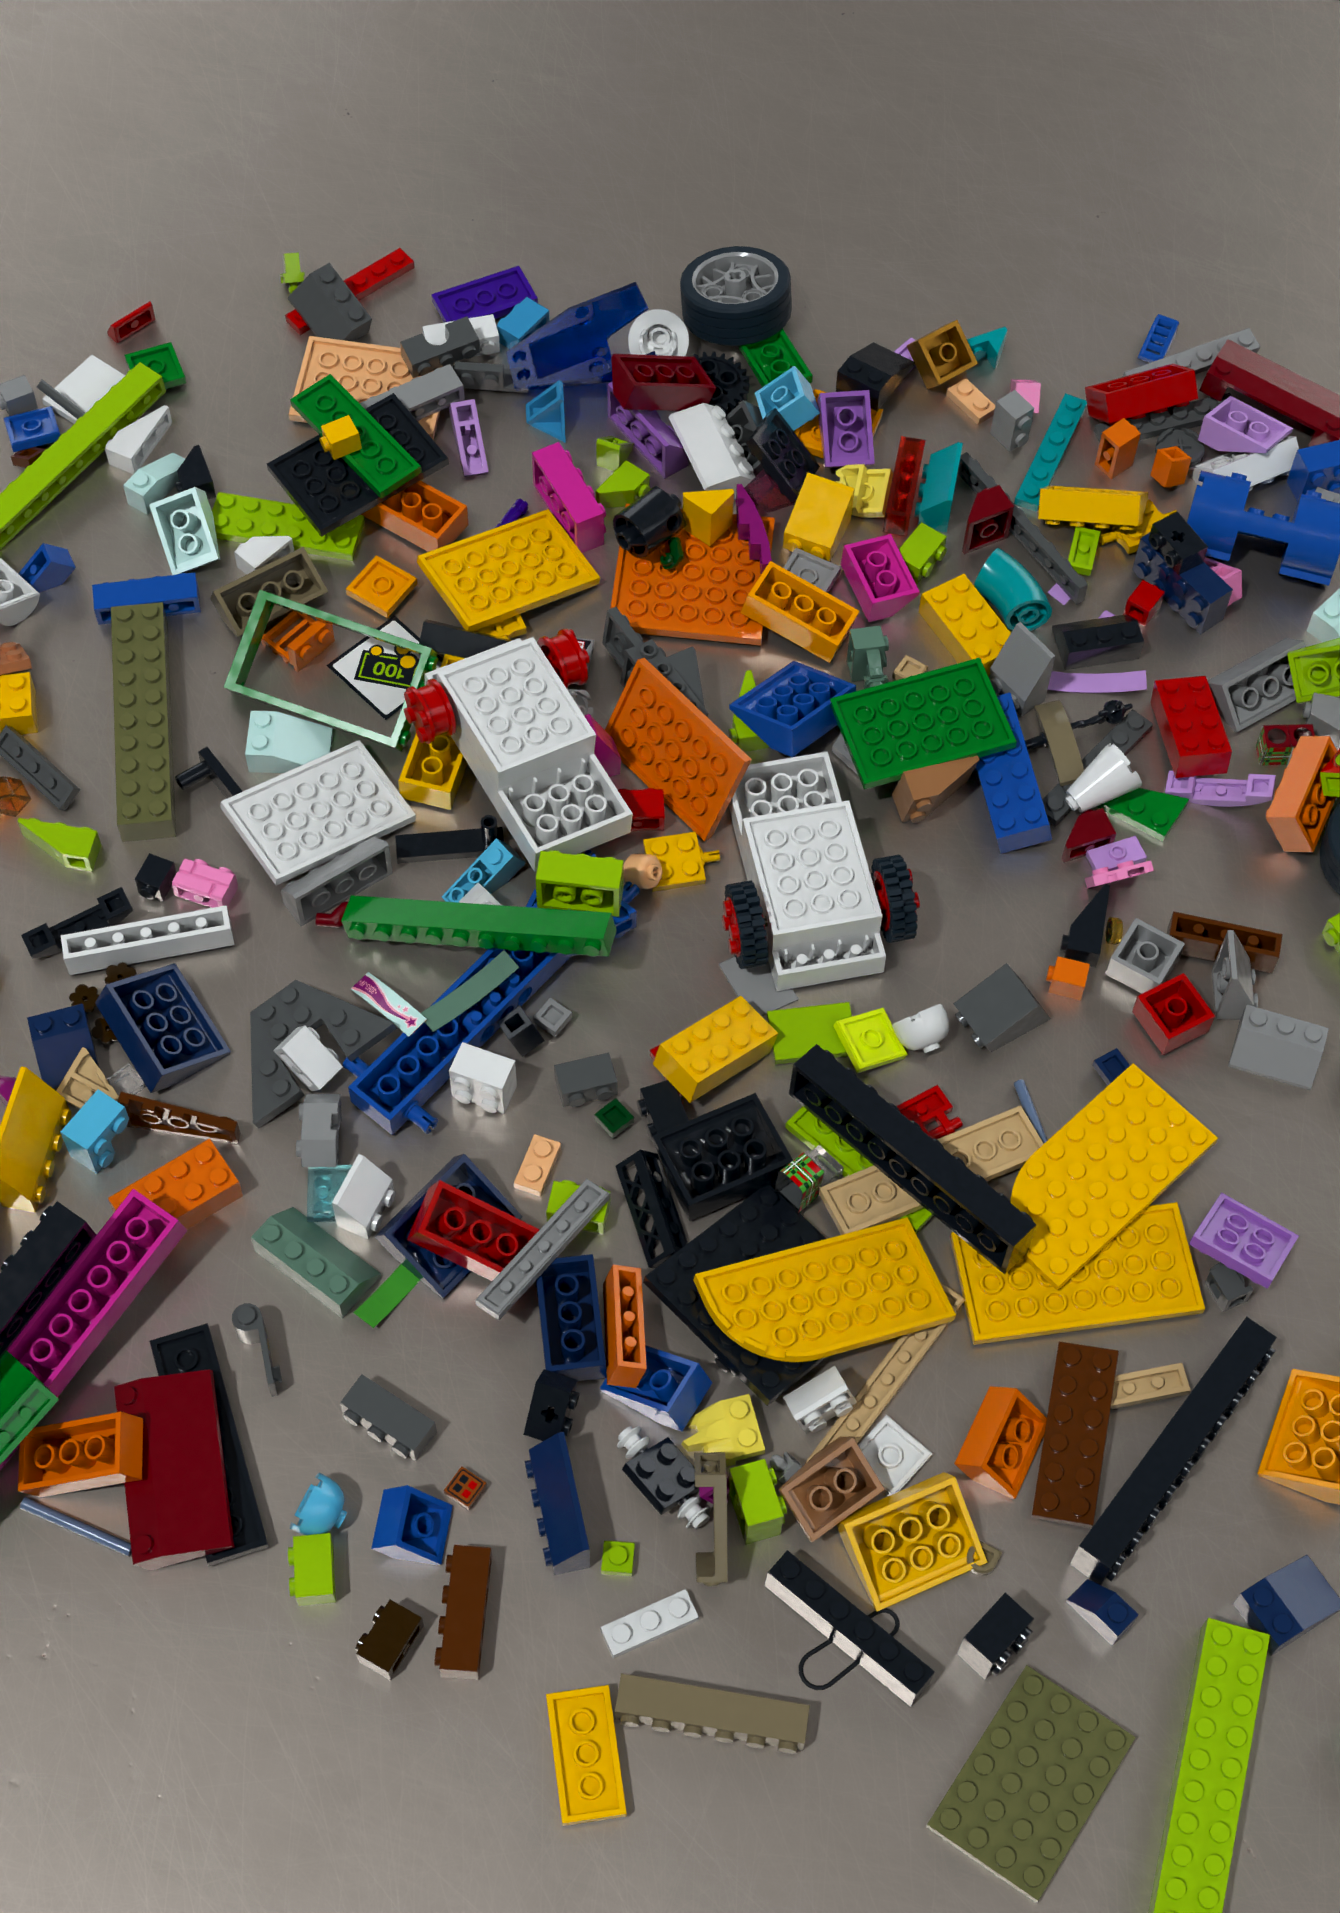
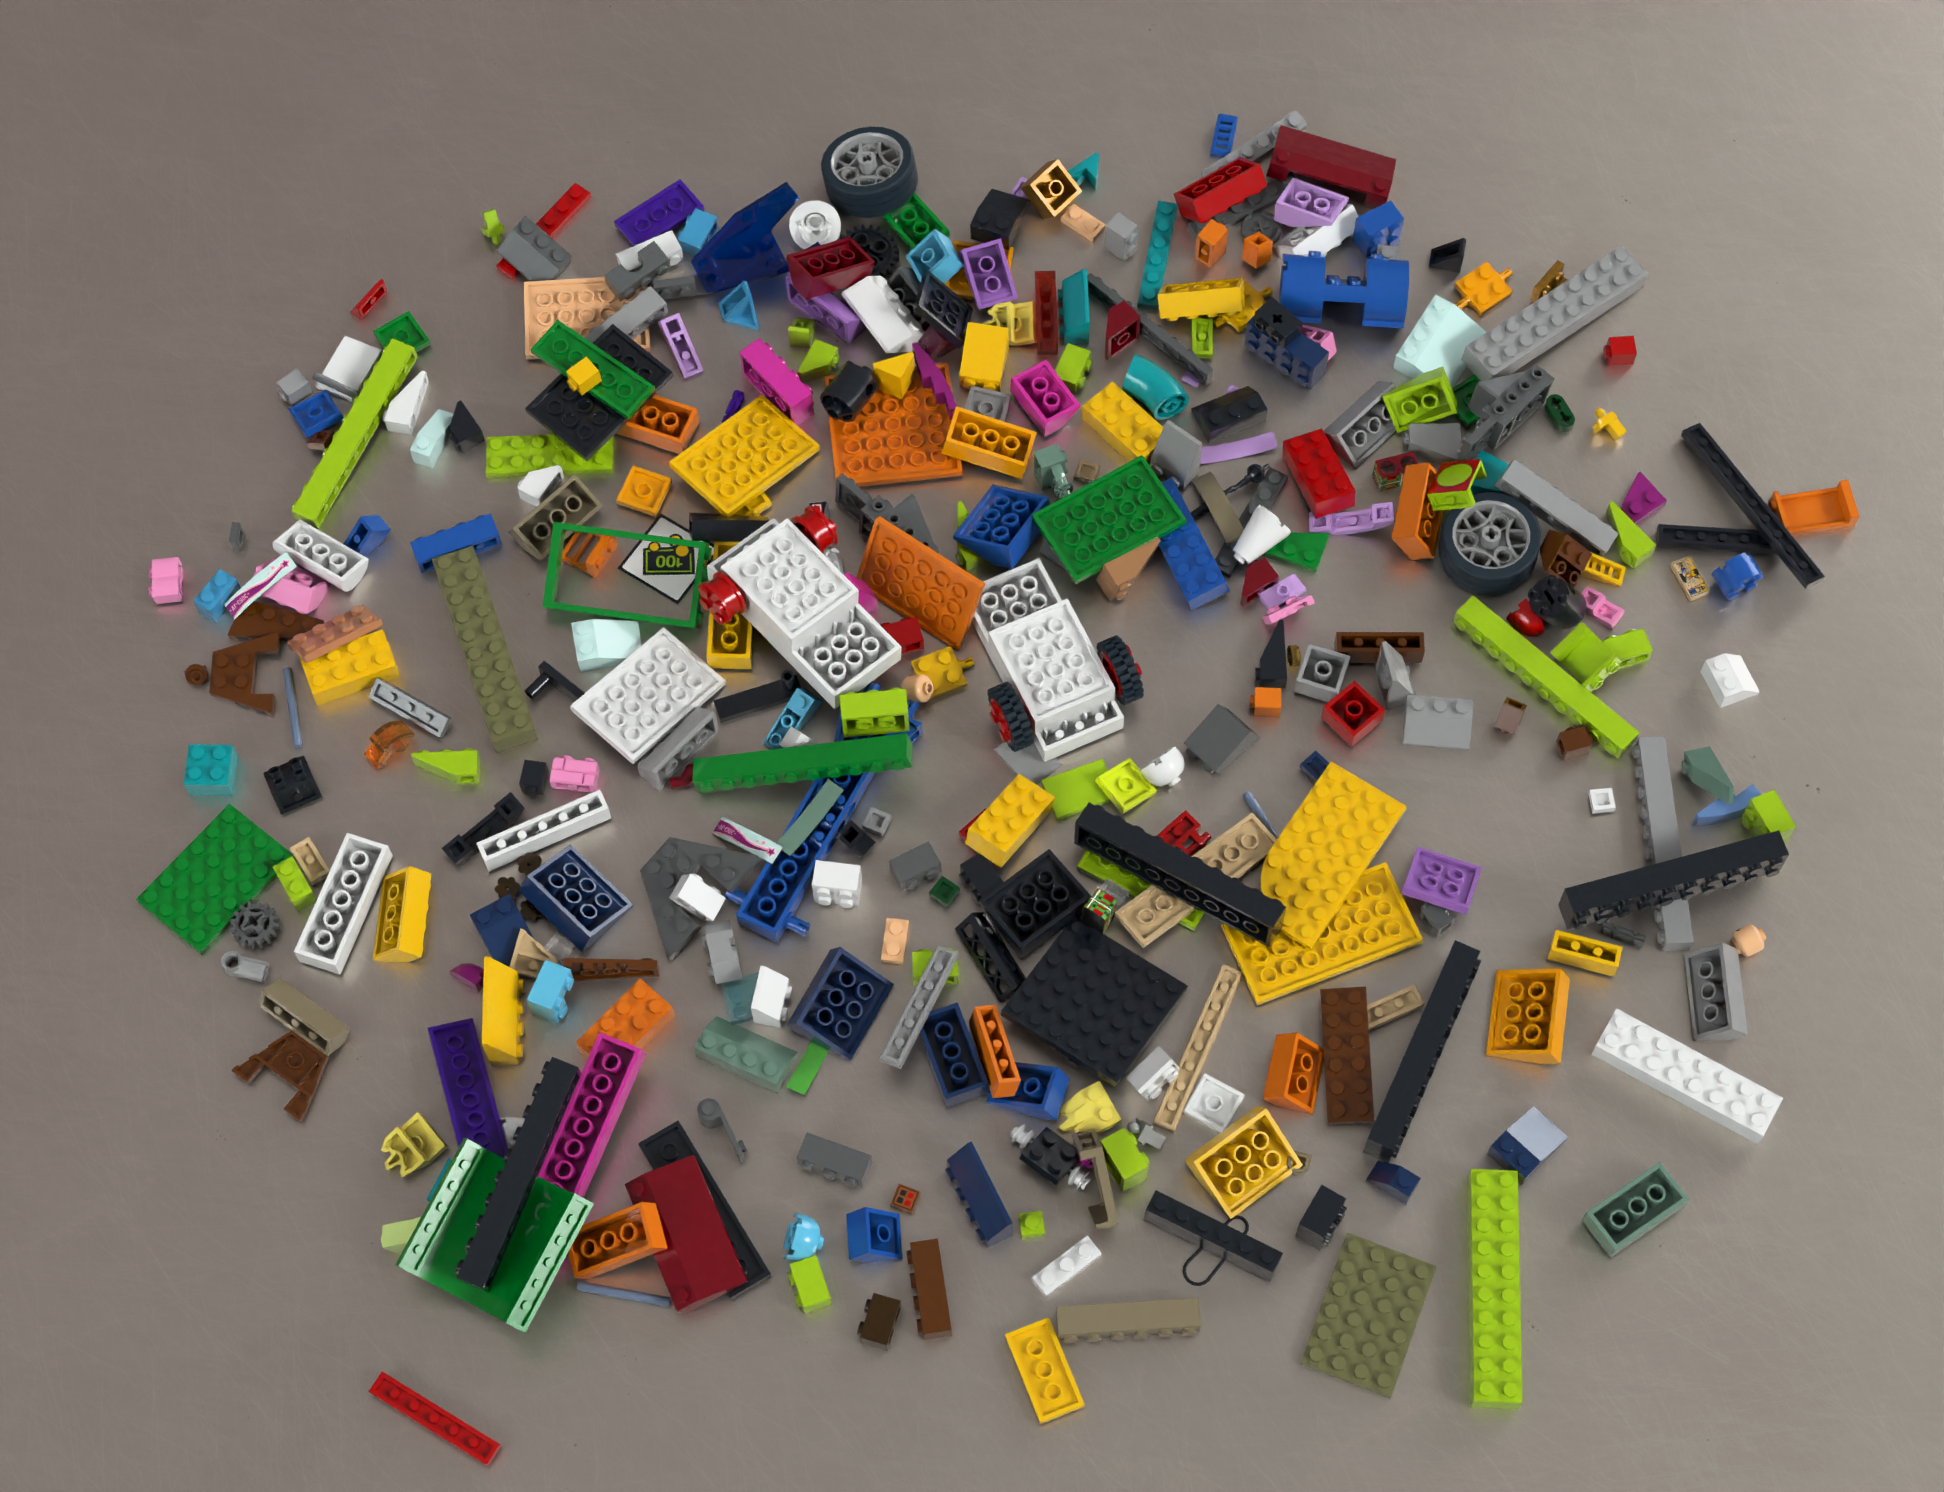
camera: 10 degrees left, 5 degrees up
light aqua slope [149,487,220,575] -> none
red brick [407,1180,540,1281] -> none
black brick [523,1369,580,1441] -> none
dark green arm [660,537,684,570] -> none
yellow plate [693,1217,956,1362] -> none
medium nougat slope [778,1436,885,1542] -> none
bright pink slope [1011,379,1041,413] -> none
red brick [1123,580,1165,627] -> none

